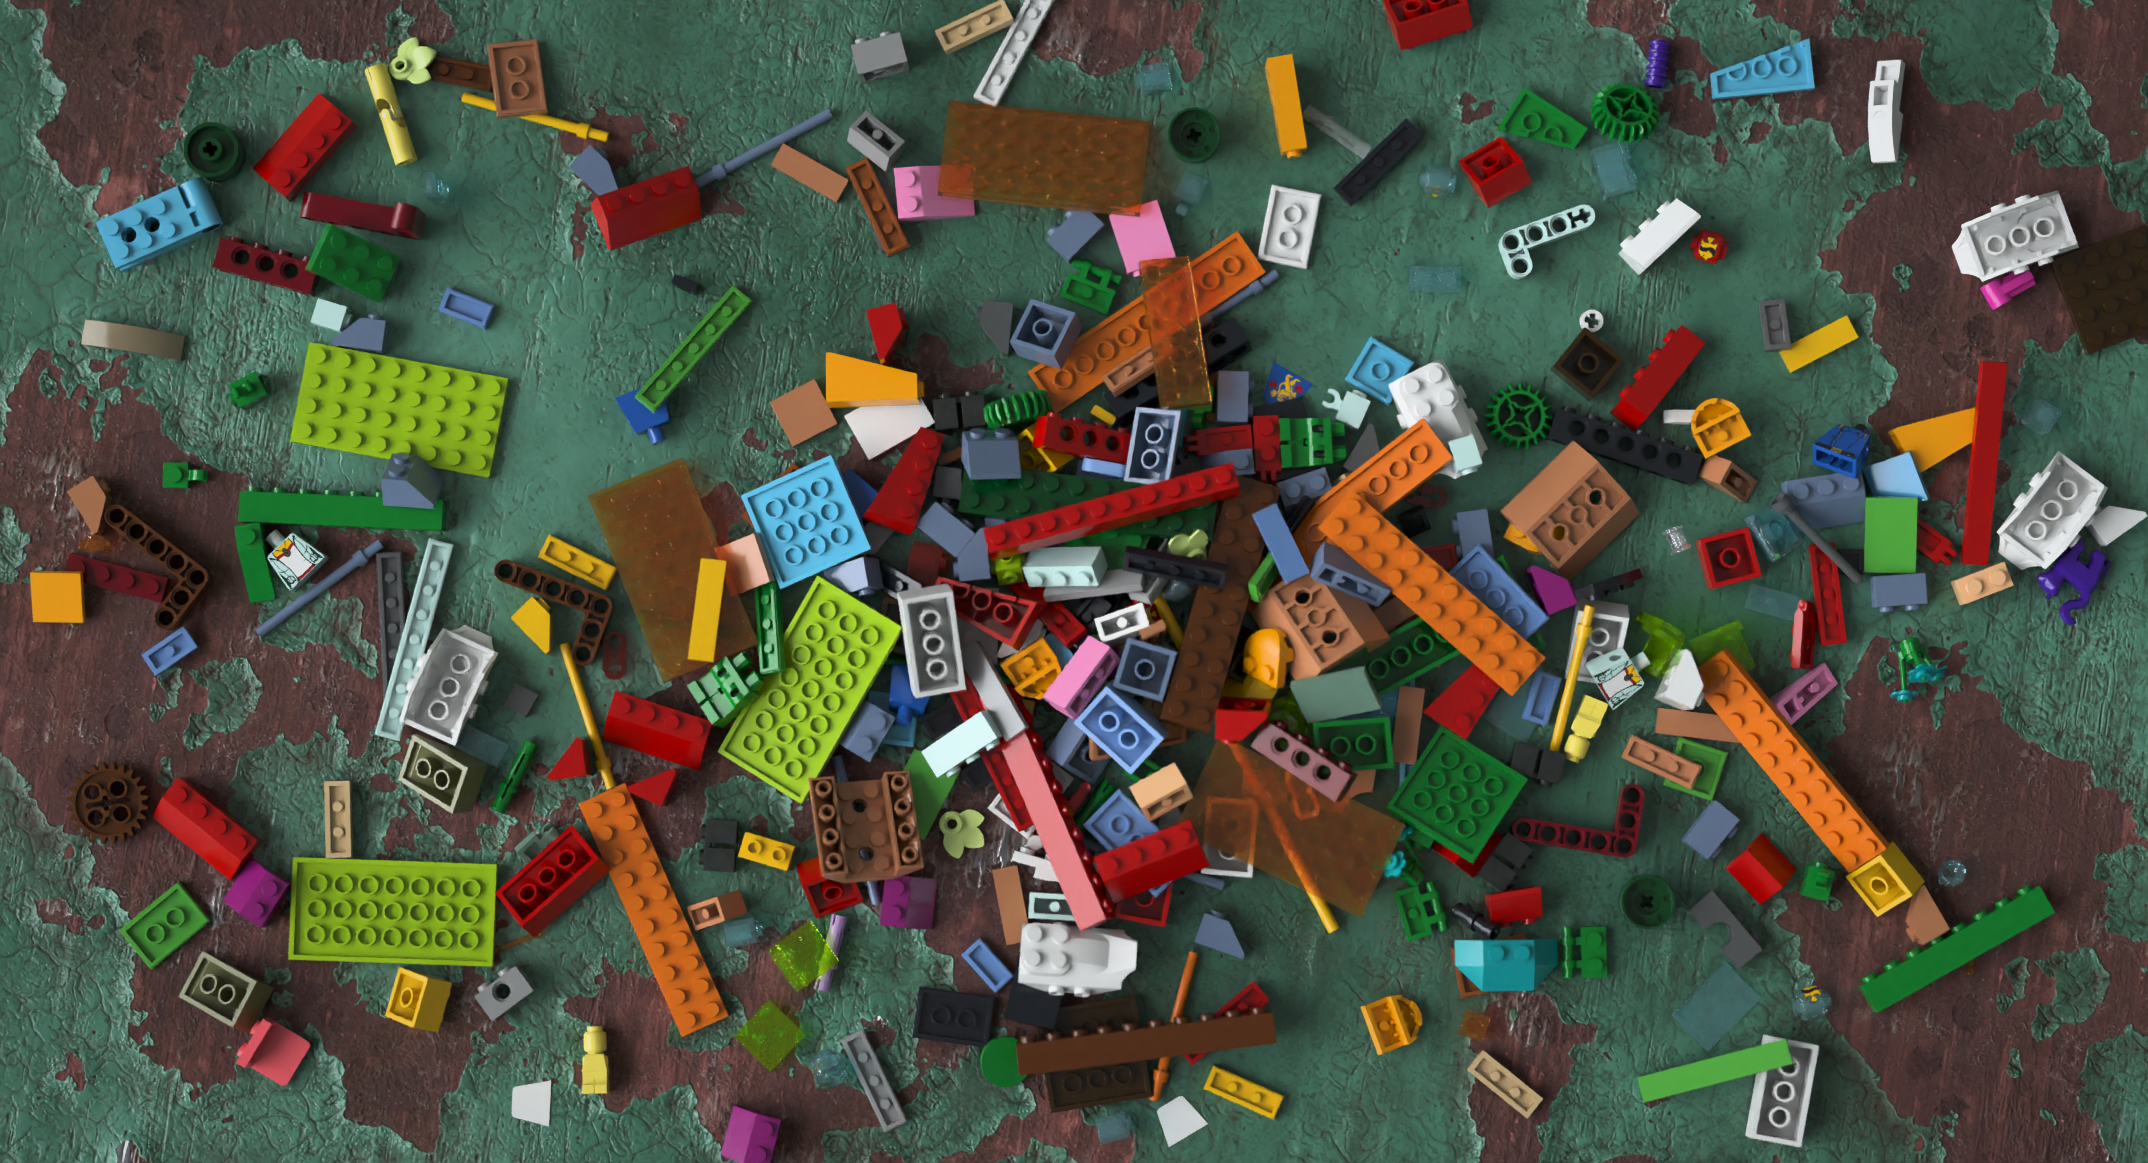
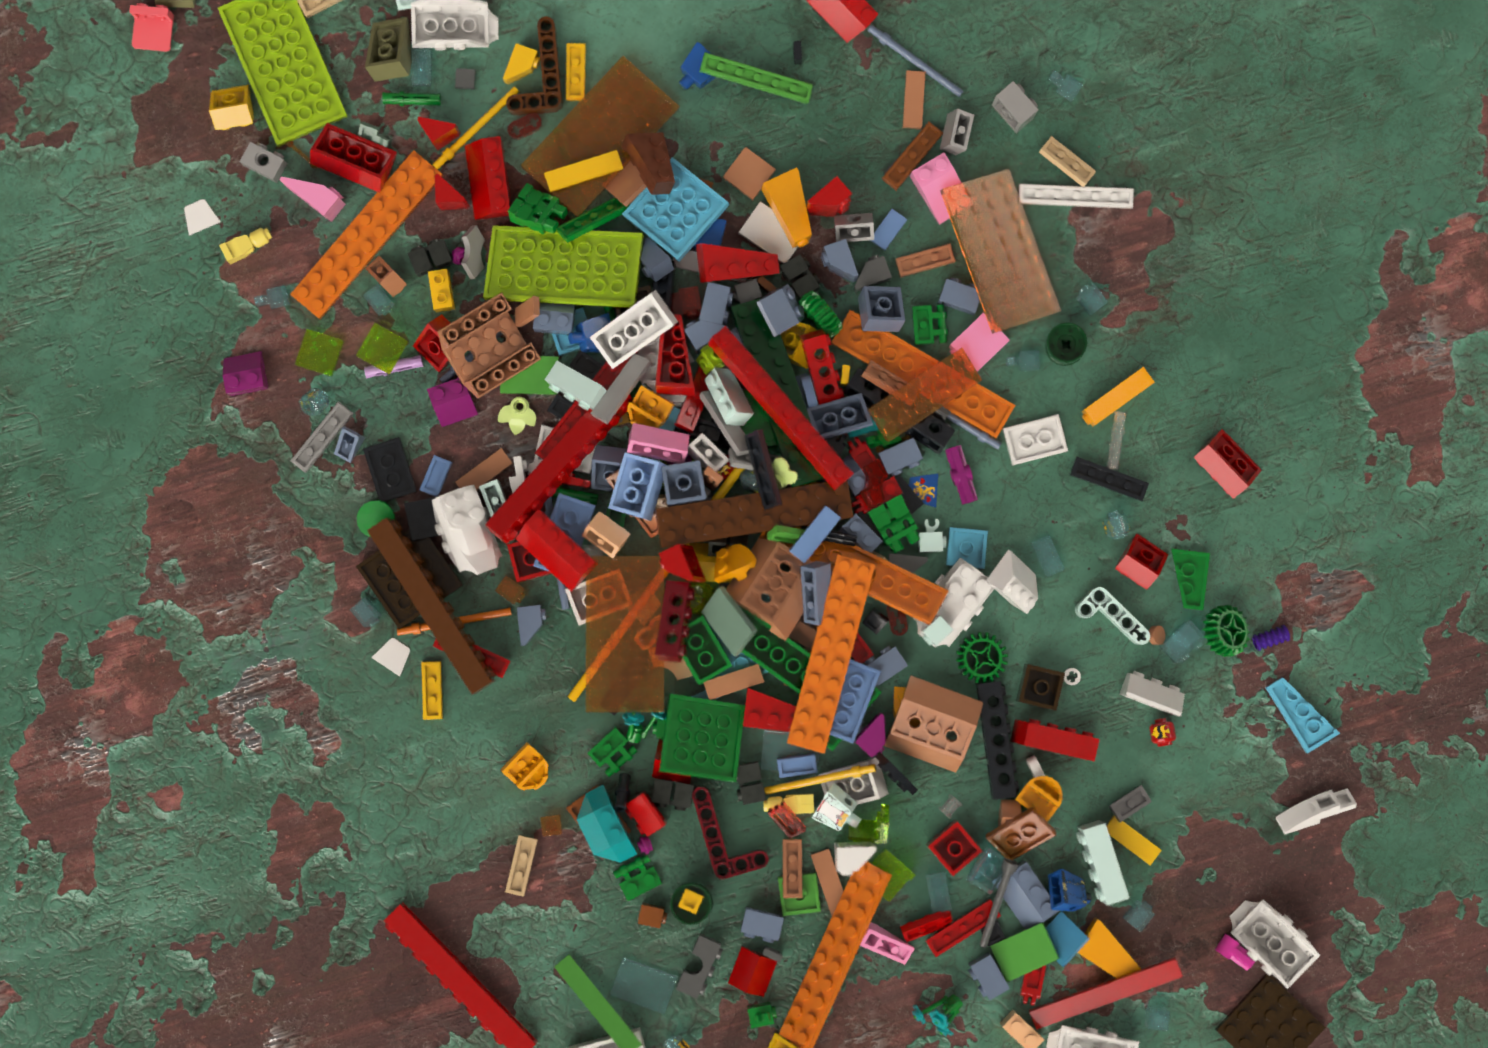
camera: 60 degrees right, 0 degrees up
none -> clear light blue plate [253,285,290,309]
none -> bright pink slope [279,177,346,222]
none -> sand blue slope [334,426,365,463]
none -> magenta plate [451,247,465,265]
none -> light grey tile [461,225,485,279]
none -> clear orange brick [495,575,526,605]
none -> nougat tile [515,296,540,327]
none -> copper wedge [622,132,675,195]
none -> magenta plate [637,836,653,855]
none -> dark orange brick [637,902,667,928]
none -> yellow tile [678,888,704,914]
none -> dark grey tile [762,945,783,963]
none -> clear red tile [768,802,806,839]
none -> sand blue slope [821,239,858,282]
none -> light grey brick [834,213,874,242]
none -> clear red tile [859,458,888,509]
none -> medium blue tile [870,209,907,251]
none -> nougat tile [895,244,955,278]
none -> magenta piece [945,445,978,505]
none -> white slope [986,549,1038,614]
none -> dark orange tile [986,807,1056,860]
none -> light aqua brick [1076,820,1129,905]
none -> clear light blue brick [1122,900,1155,932]
none -> nougat tile [1149,626,1166,645]

